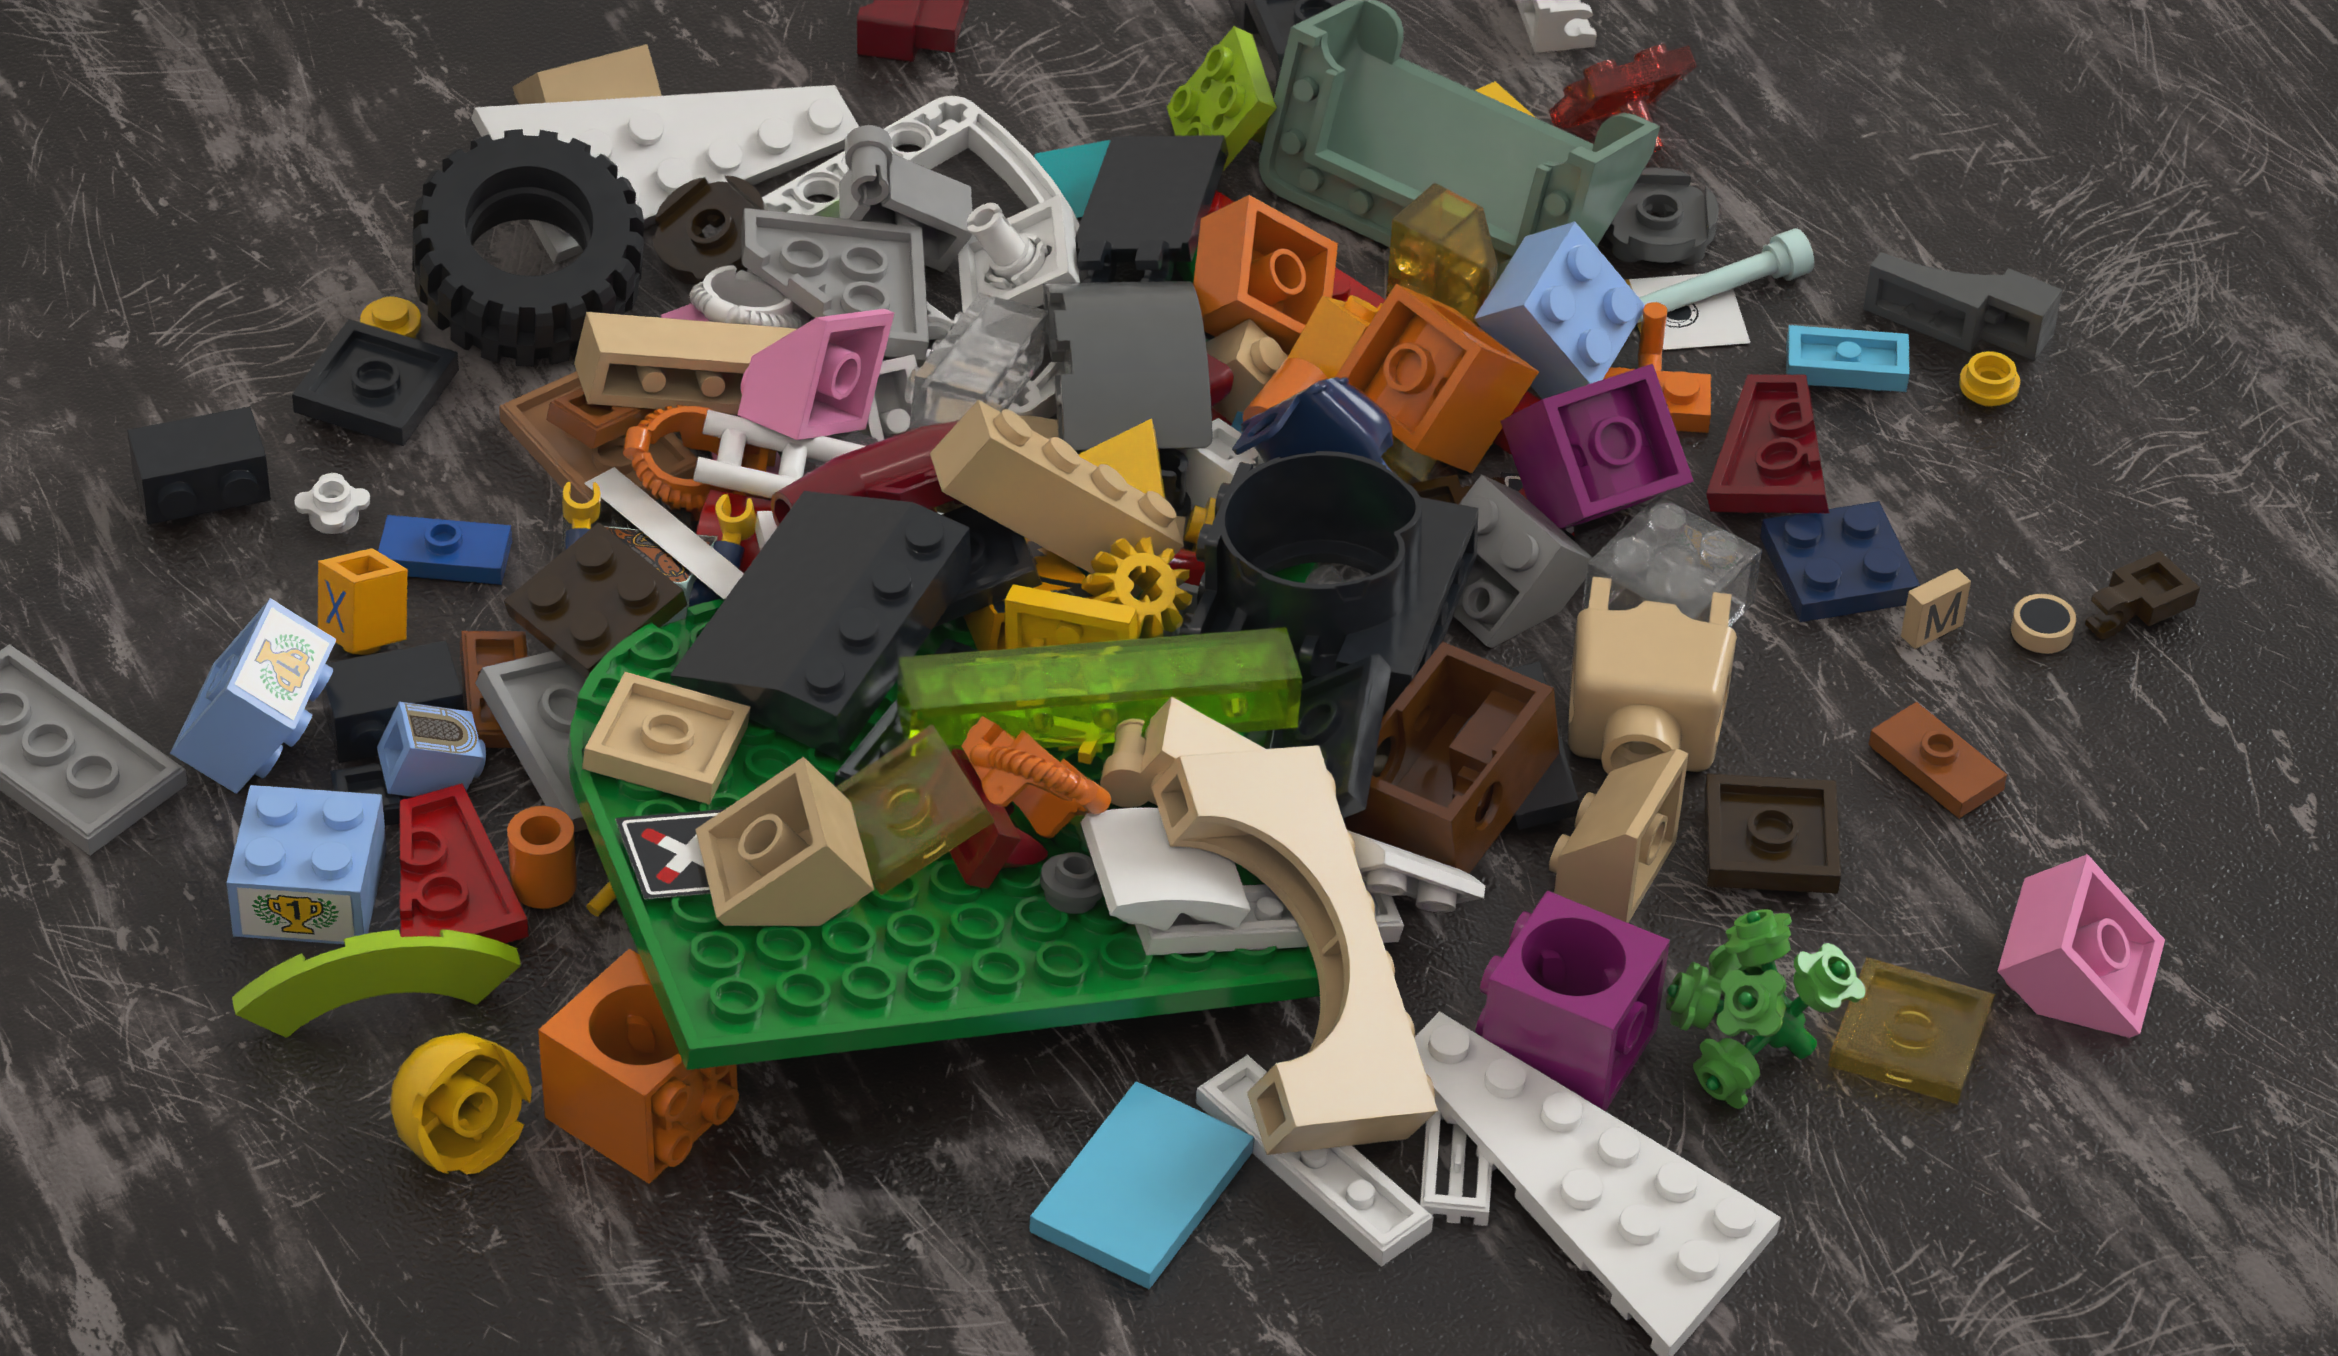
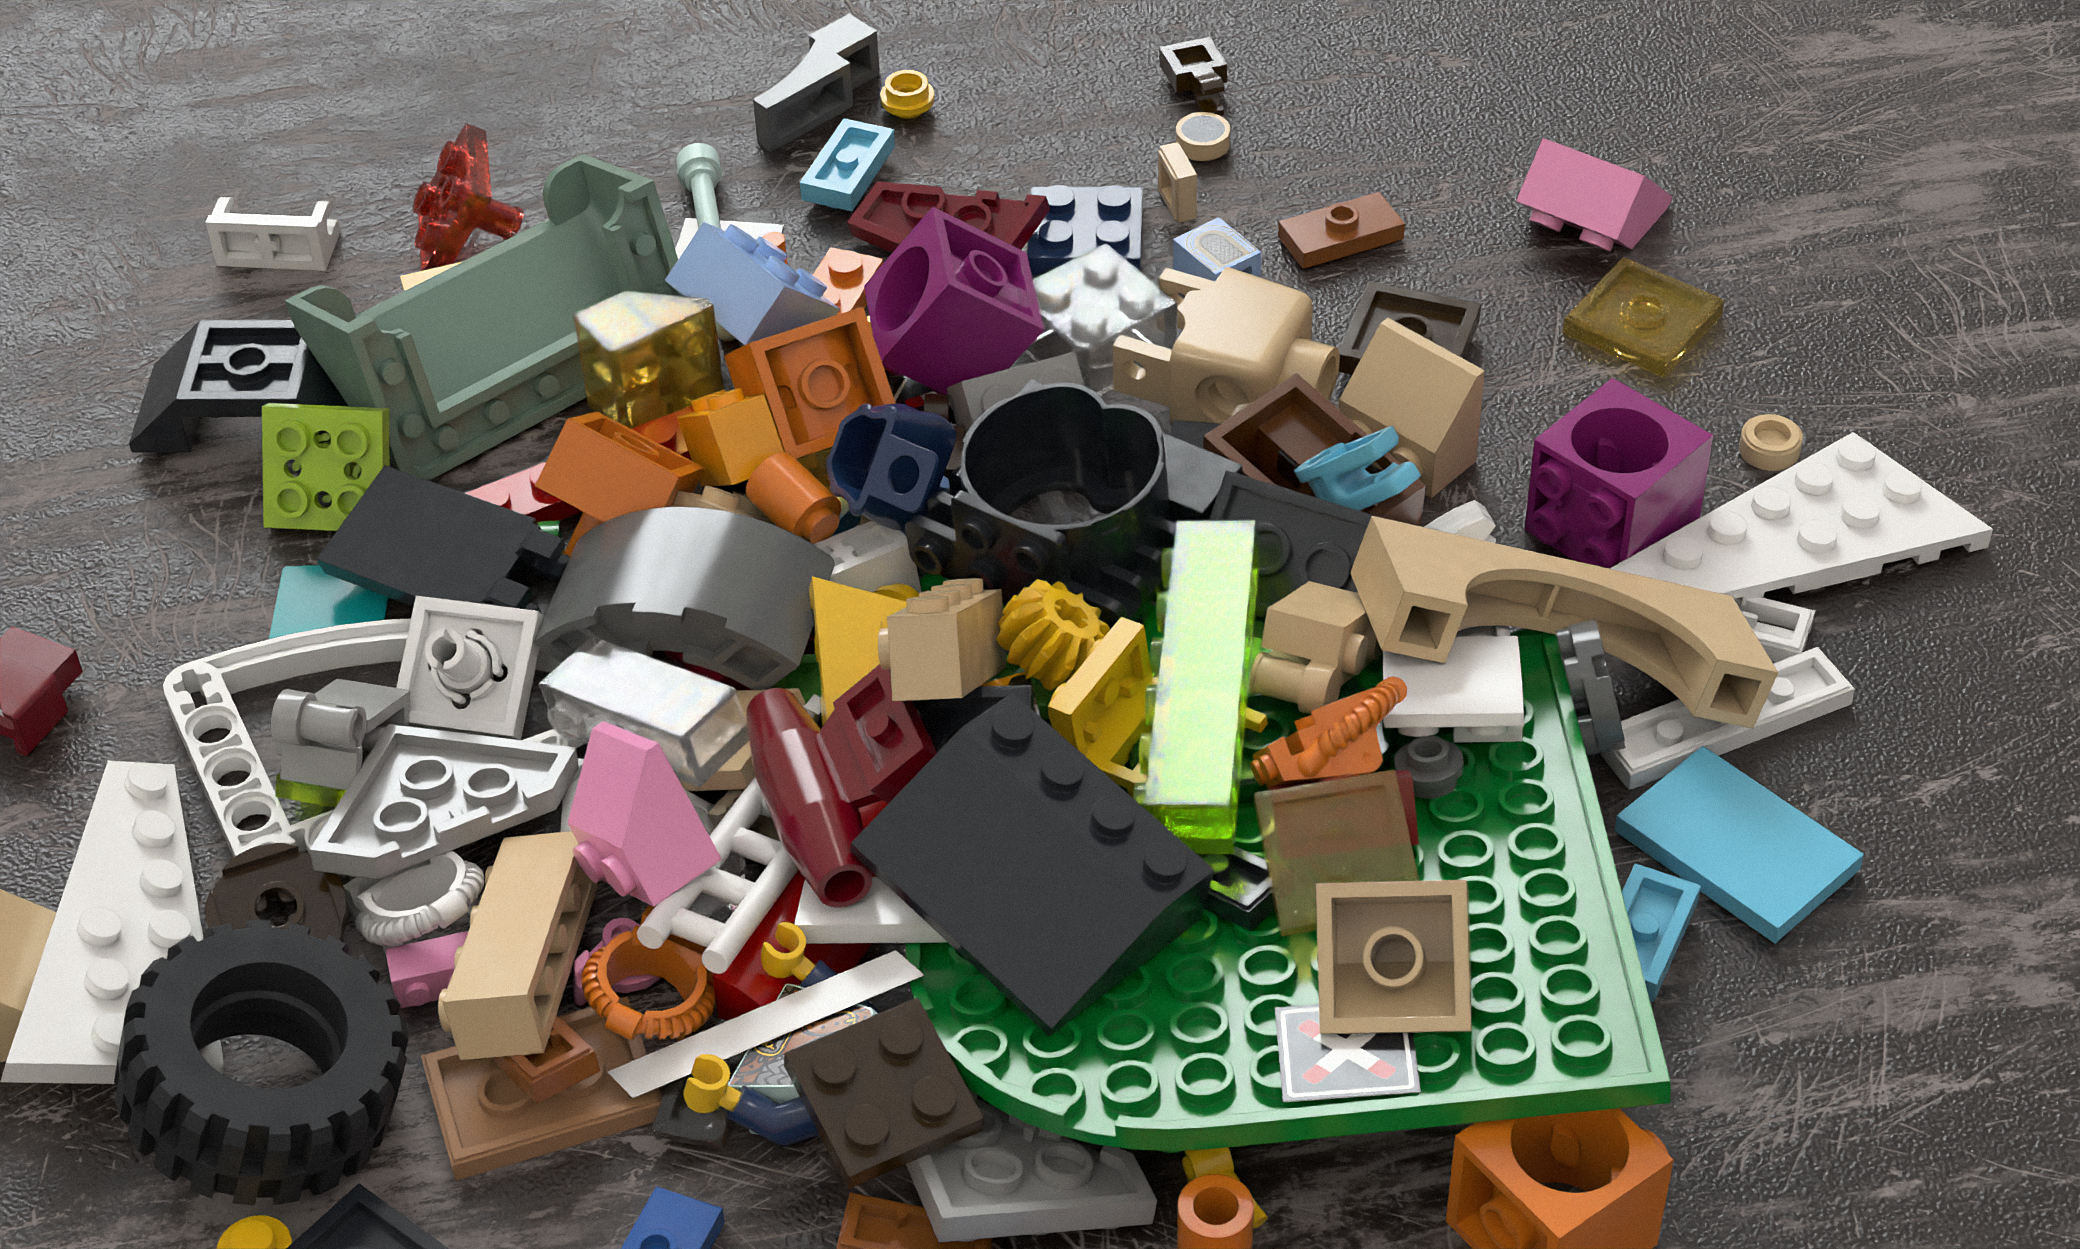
camera: 70 degrees left, 0 degrees up
tan tile [582,672,751,805] -> none
bright green plant [1666,909,1865,1109] -> none
none -> brick [1173,217,1261,281]
none -> medium azure piece [1294,426,1421,511]
none -> dark grey plate [1556,619,1626,756]
none -> medium azure plate [1622,863,1701,1002]
none -> tan tile [1739,414,1803,471]

